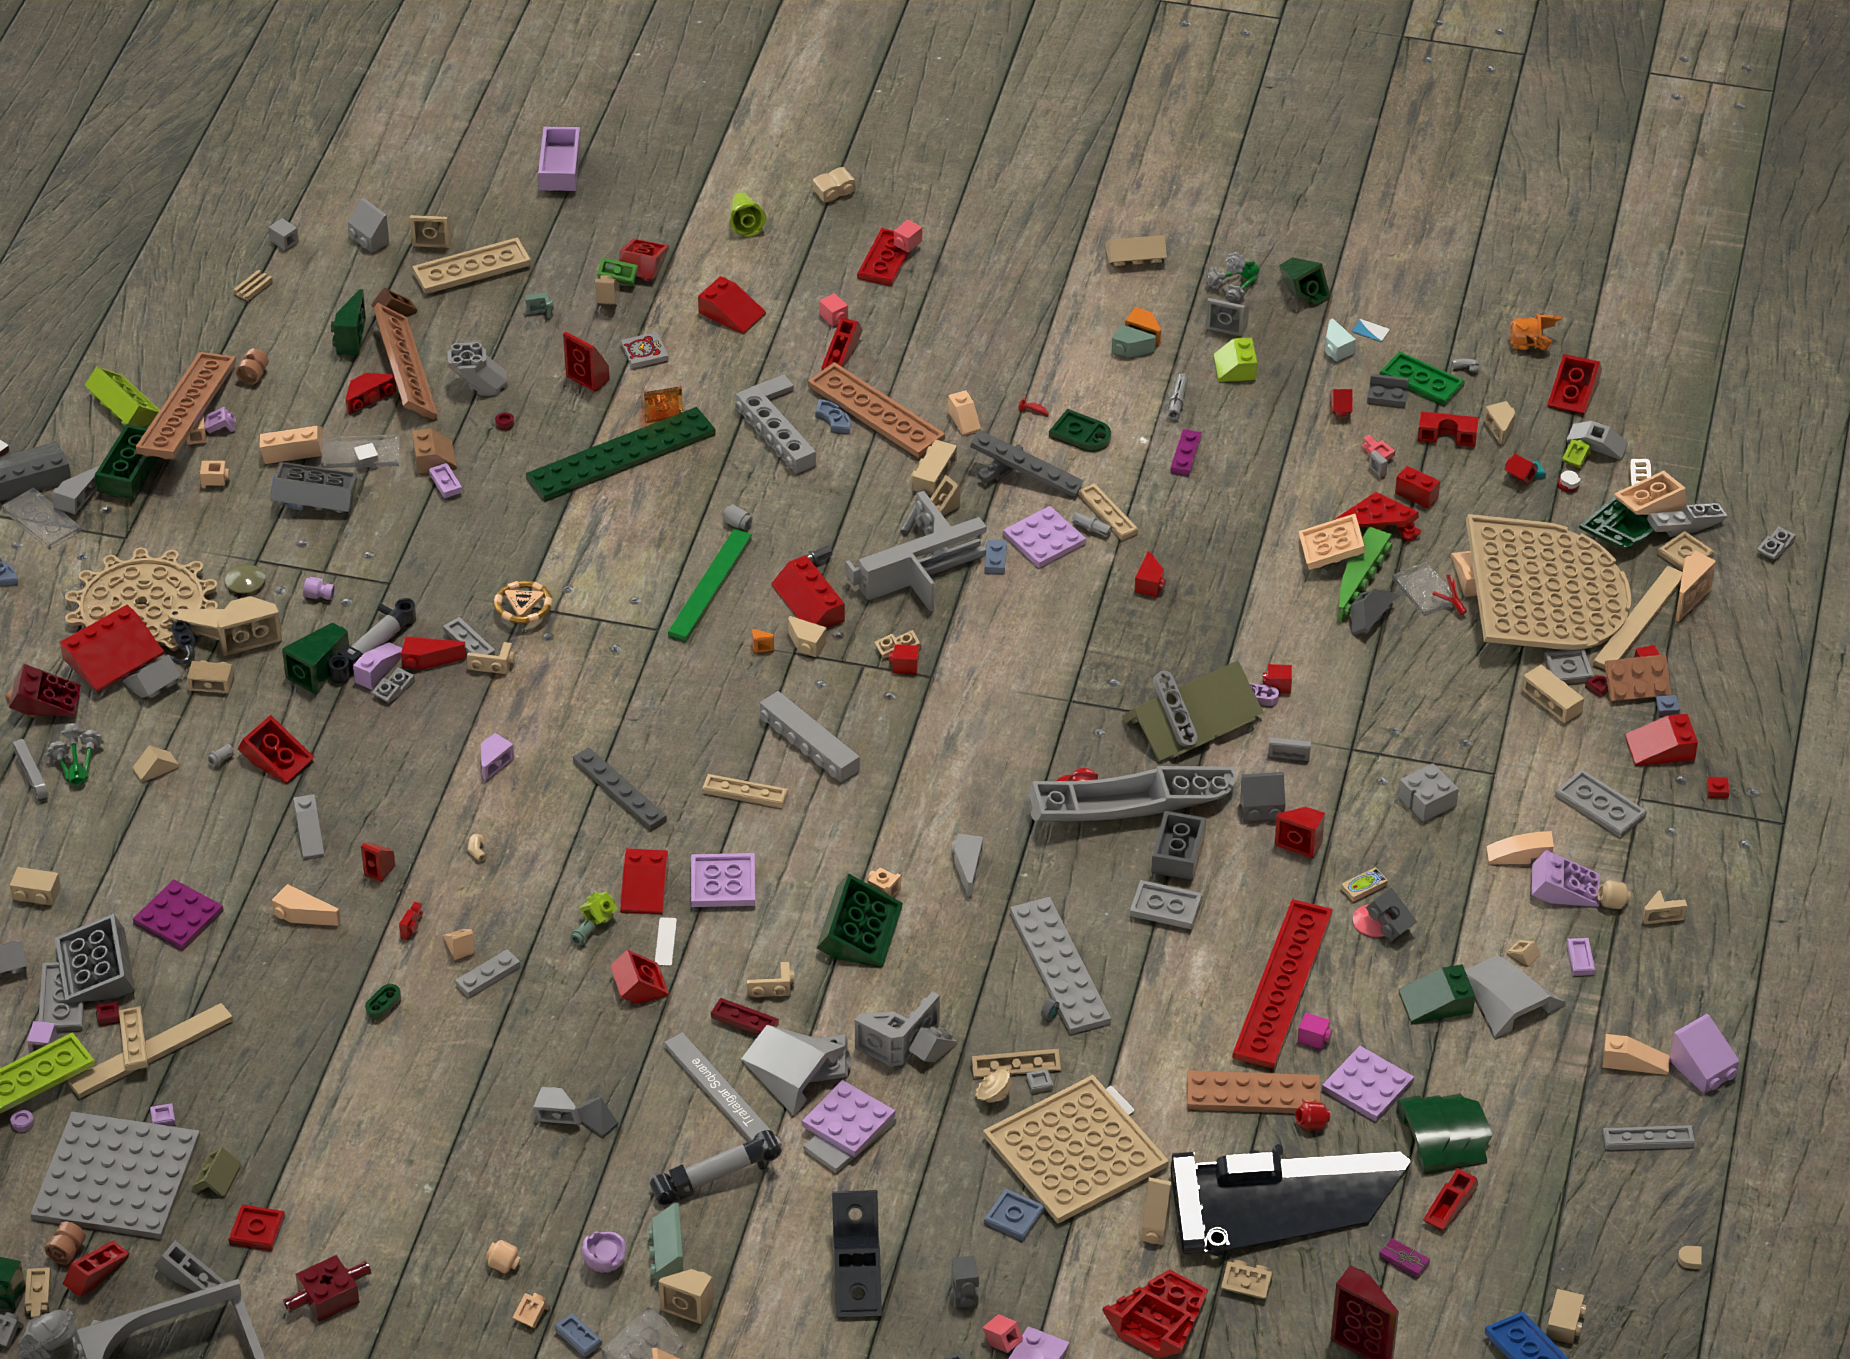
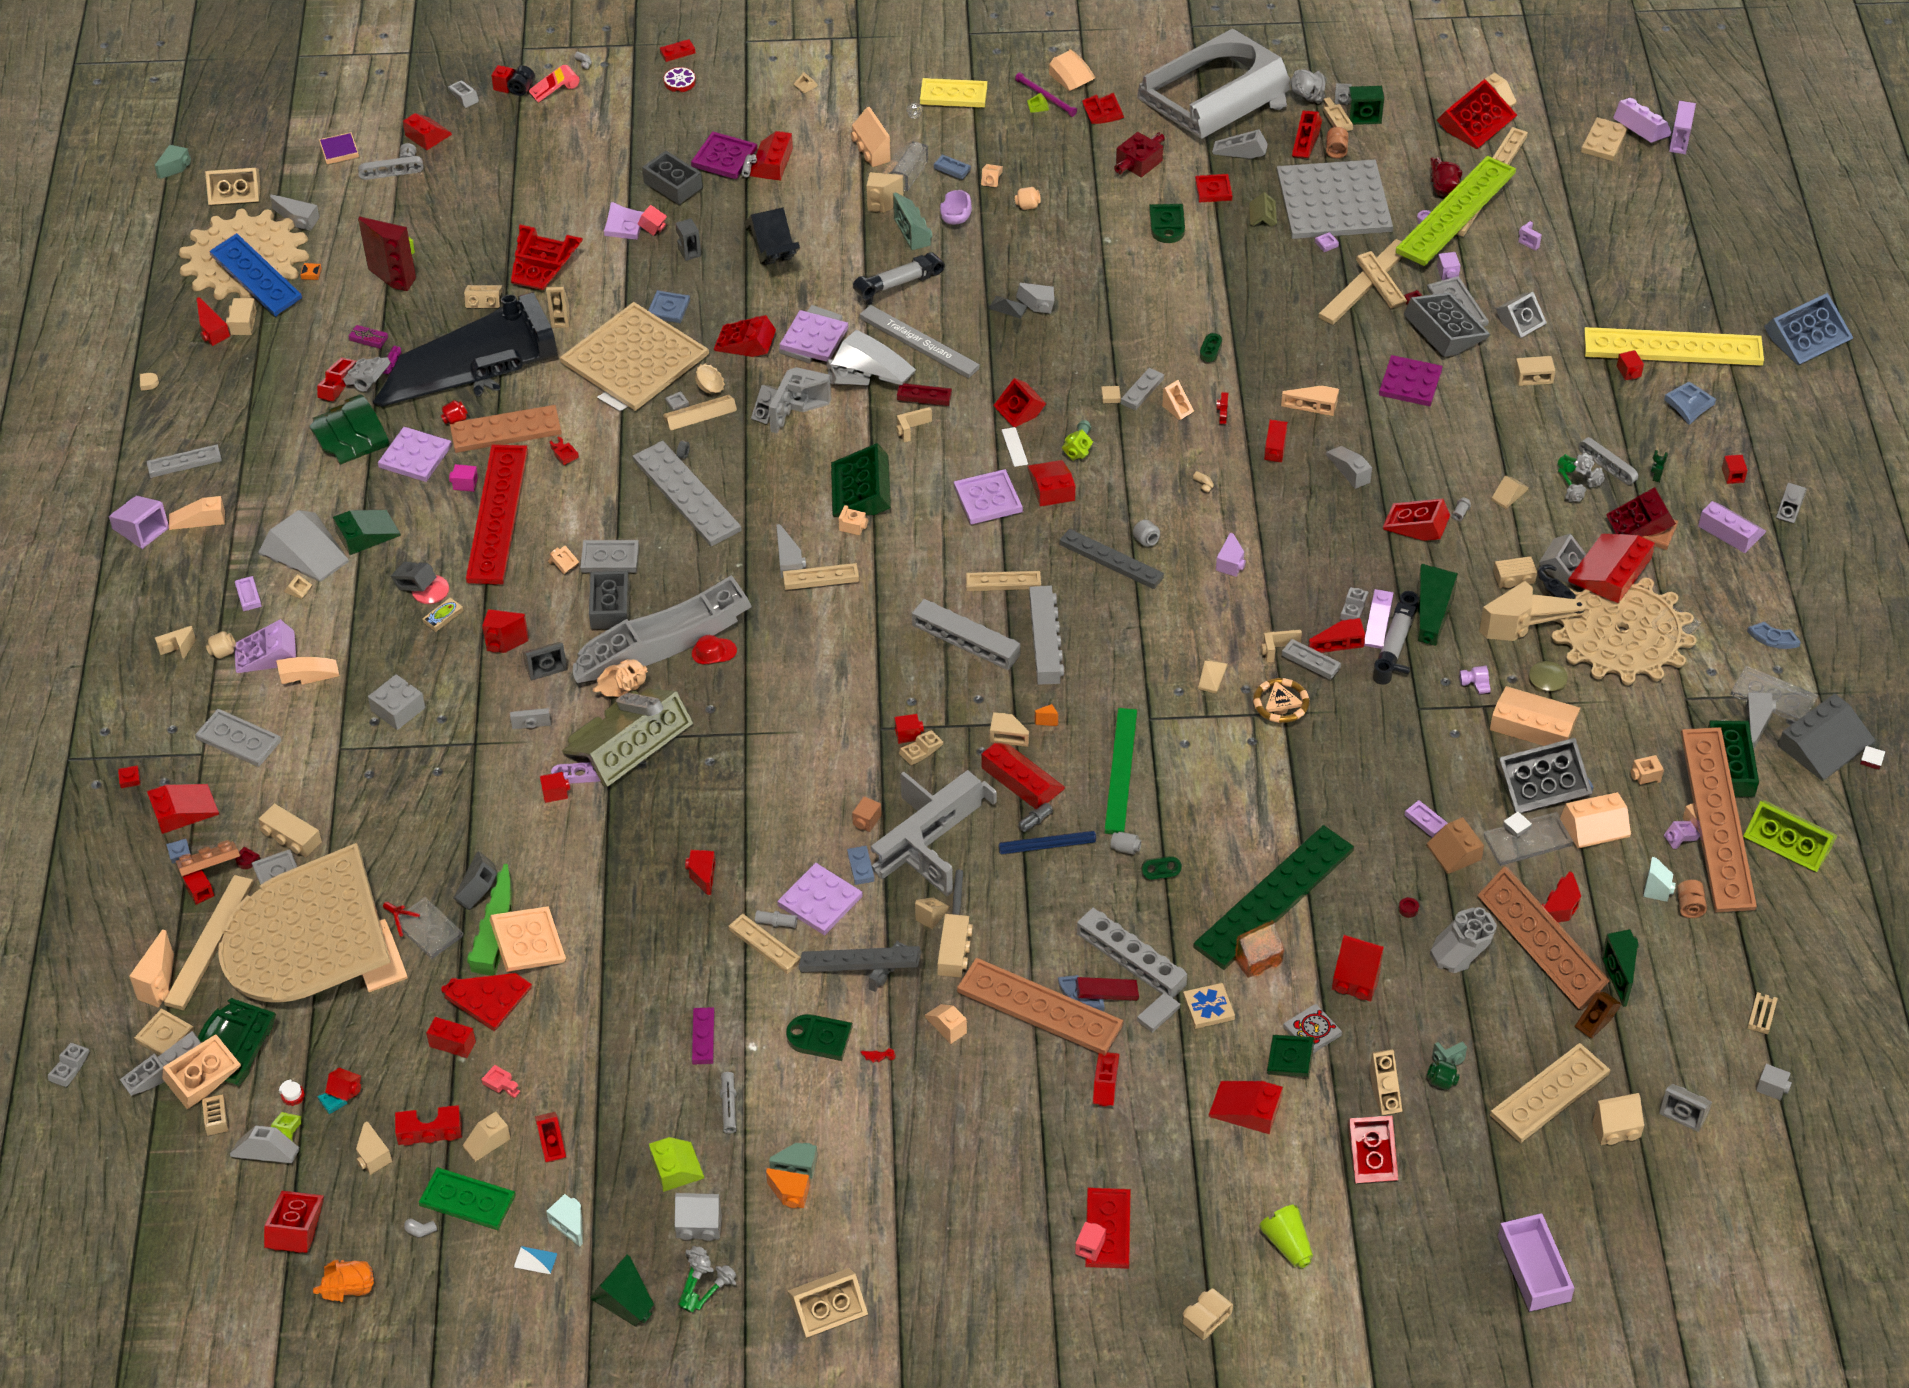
camera: 165 degrees right, 5 degrees up
bright green slope [597,257,638,286] -> none
coral brick [819,293,848,327] -> none
dark grey bracket [1367,374,1409,408] -> none
light grey tile [1369,450,1388,478] -> none
none -> red slope [196,297,230,346]
none -> light grey plate [343,357,390,392]
none -> magenta axle [383,346,402,374]
none -> tan slope [463,1112,510,1162]
none -> light nougat bracket [548,546,579,574]
none -> red plate [549,437,579,465]
none -> light nougat helmet [593,659,648,697]
none -> red slope [714,315,776,357]
none -> tan plate [783,563,859,590]
none -> nougat brick [852,796,882,832]
none -> dark blue axle [998,831,1096,854]
none -> light grey brick [1029,586,1064,685]
none -> dark red tile [1076,977,1139,1001]
none -> tan tile [1101,386,1121,403]
none -> light grey head [1133,520,1160,547]
none -> dark green plate [1141,856,1182,880]
none -> dark green tile [1149,204,1185,243]
none -> tan tile [1183,983,1235,1029]
none -> tan slope [1198,659,1228,694]
none -> dark green plate [1267,1035,1315,1077]
none -> dark green head [1426,1060,1460,1090]
none -> light nougat slope [1490,686,1580,746]
none -> light aqua slope [1643,857,1676,902]

